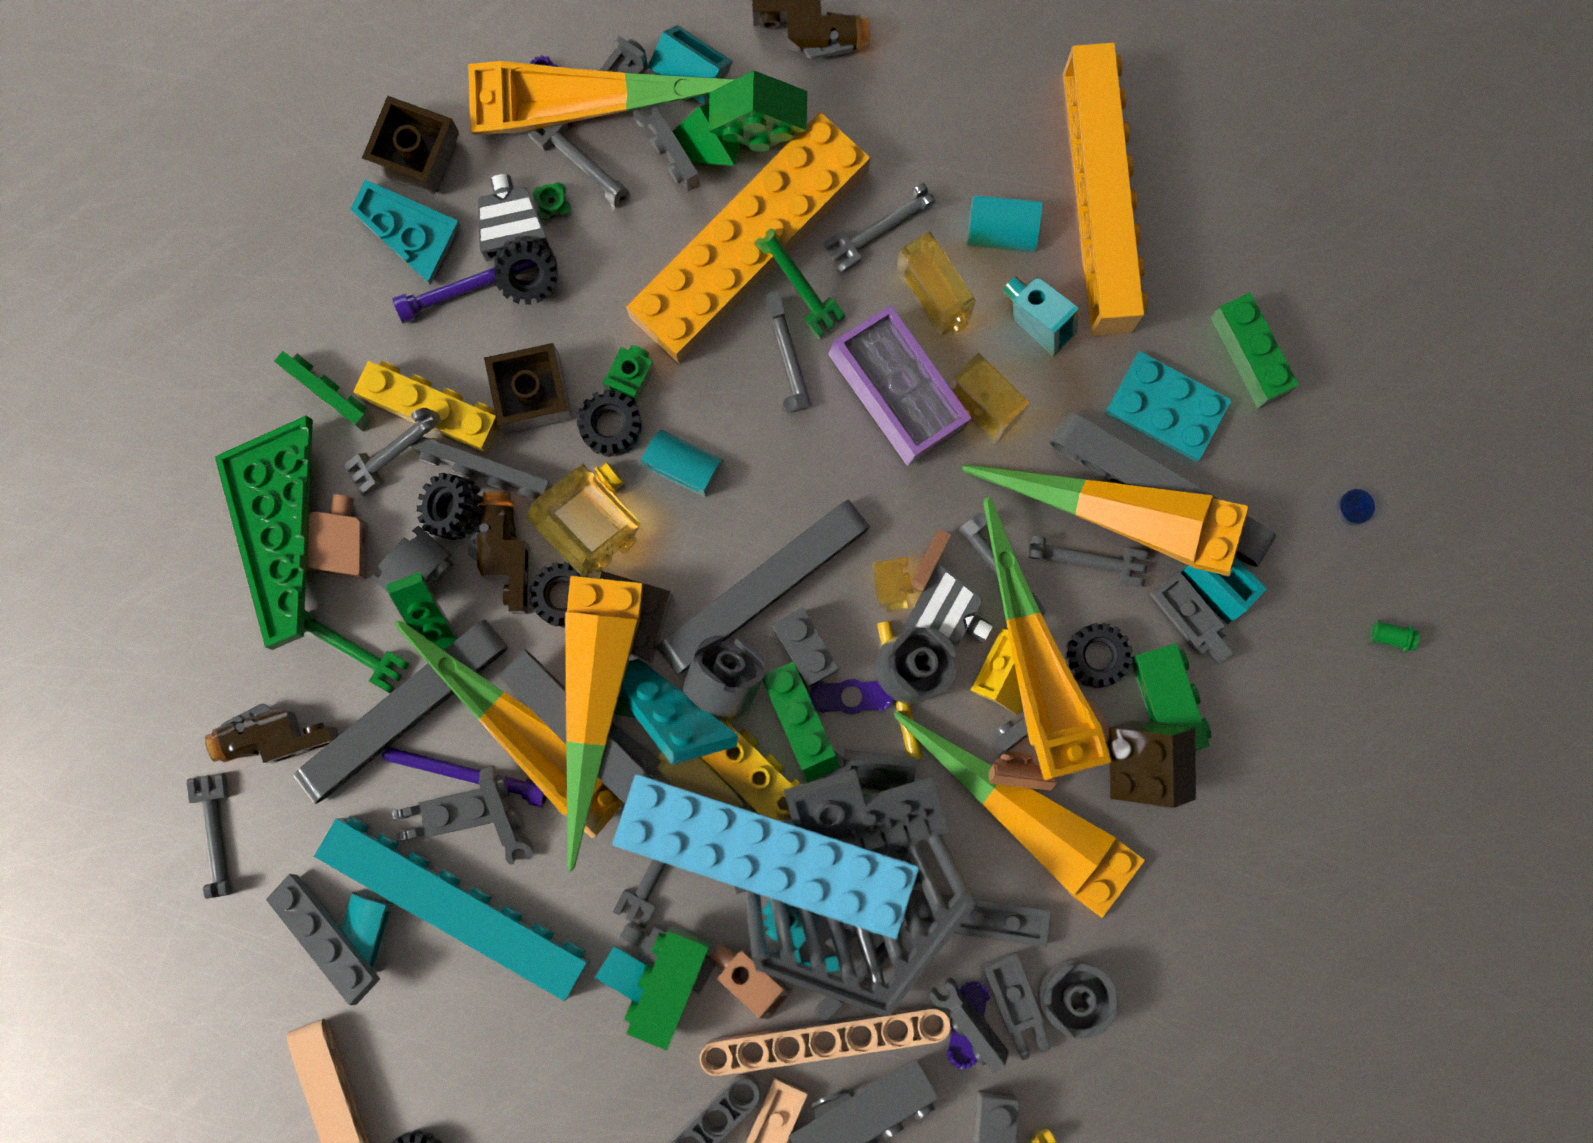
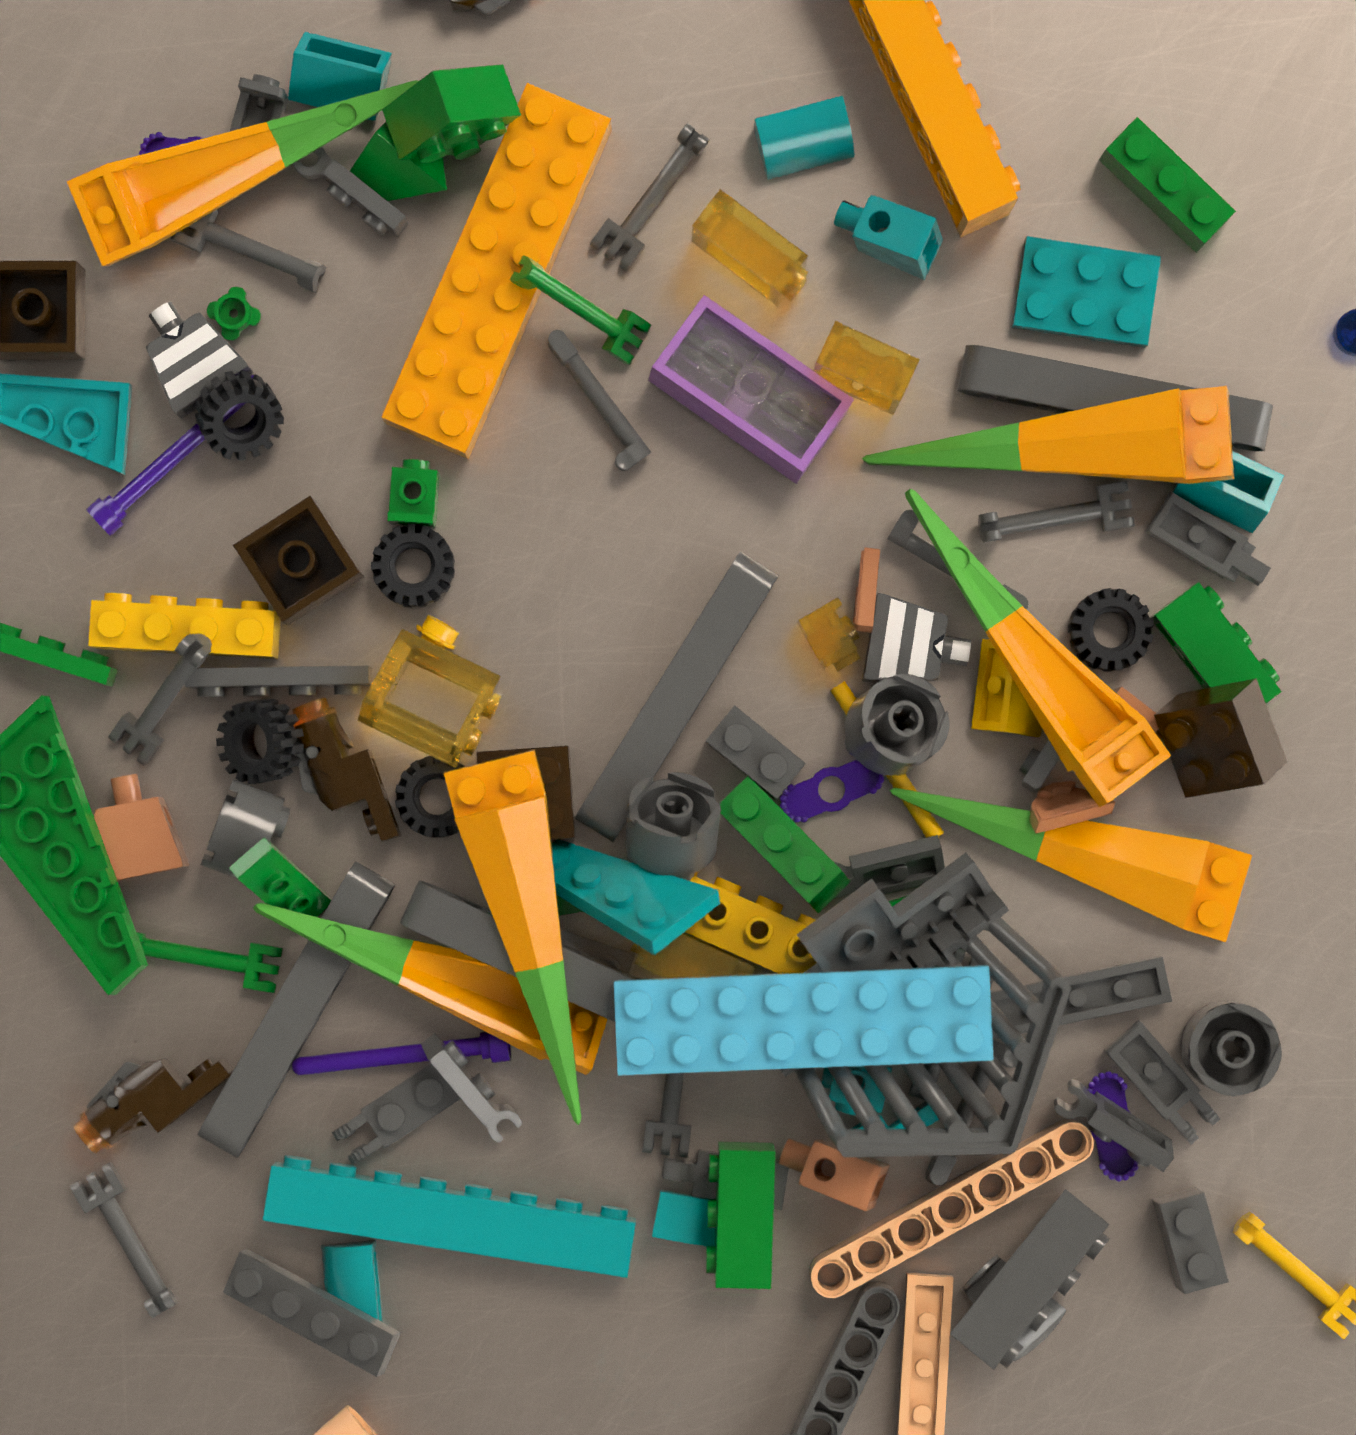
camera: 25 degrees left, 5 degrees up
teal brick [641,429,724,497] -> none

